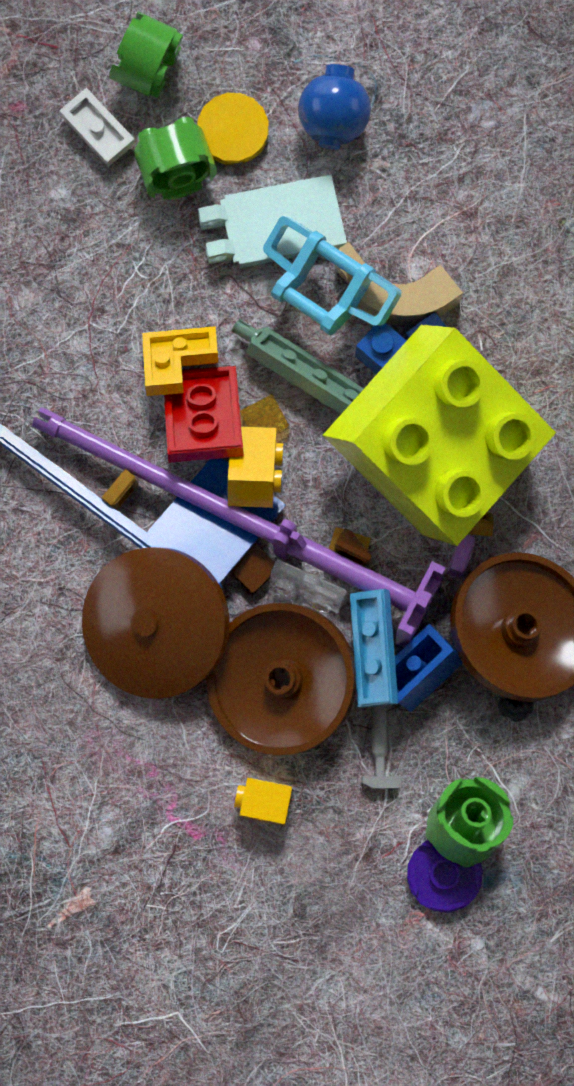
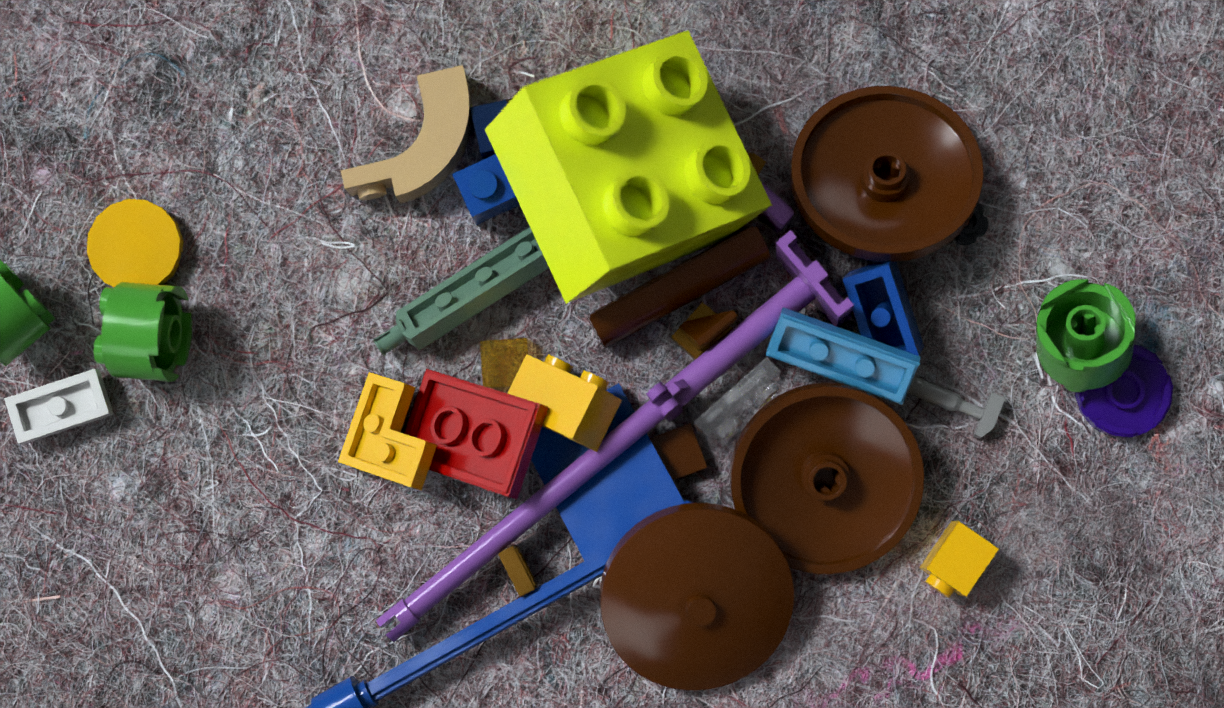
camera: 65 degrees left, 5 degrees up
light aqua tile [198,174,347,268] -> none
medium azure bar [263,216,402,335] -> none
blue brick [298,64,371,150] -> none
none -> reddish brown brick [587,226,771,349]

